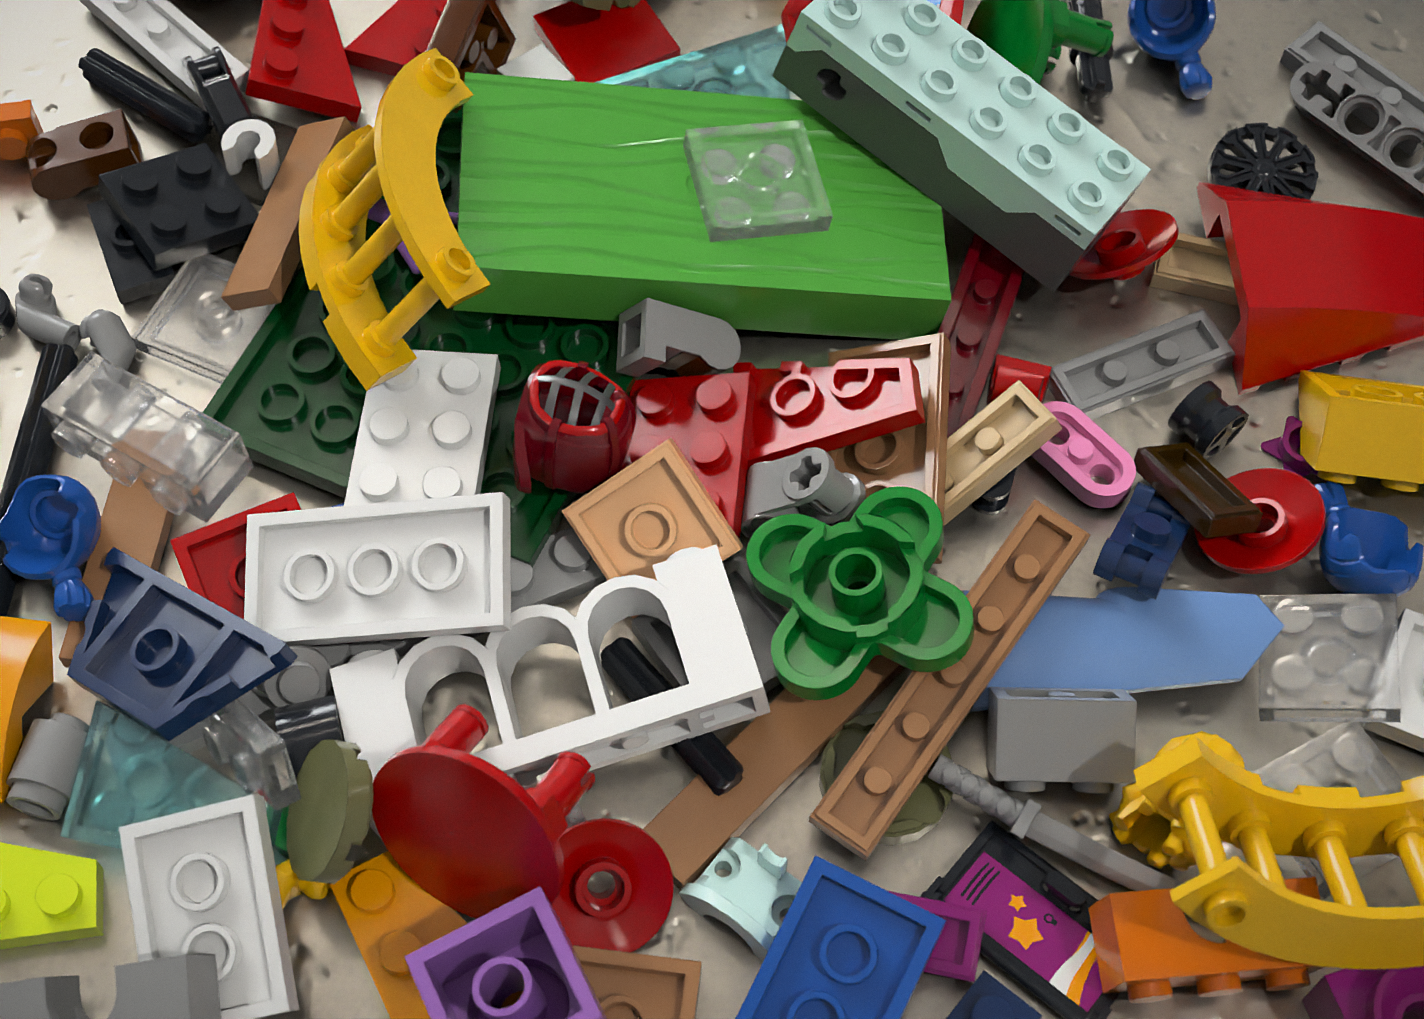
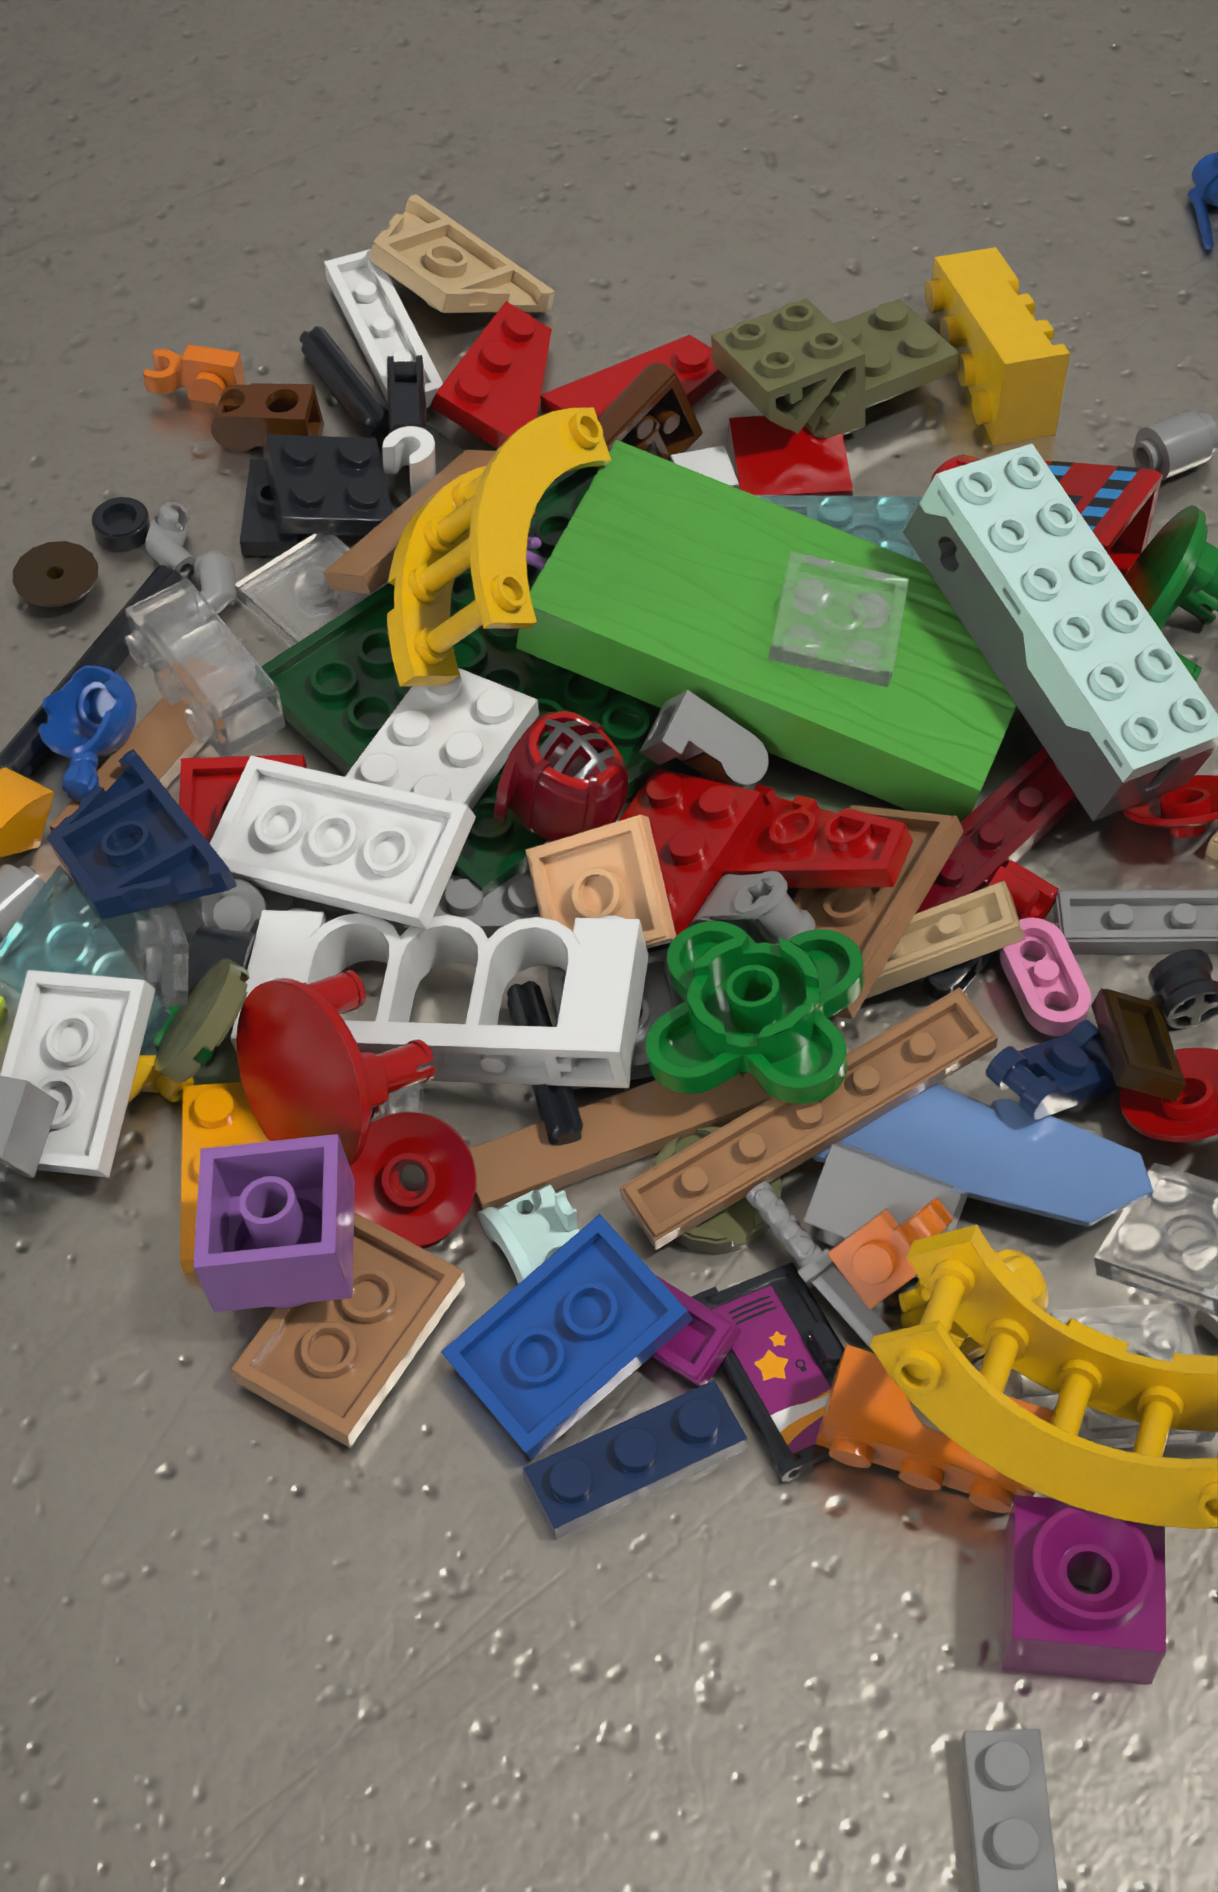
camera: 25 degrees right, 5 degrees down
none -> orange plate [827,1197,954,1310]

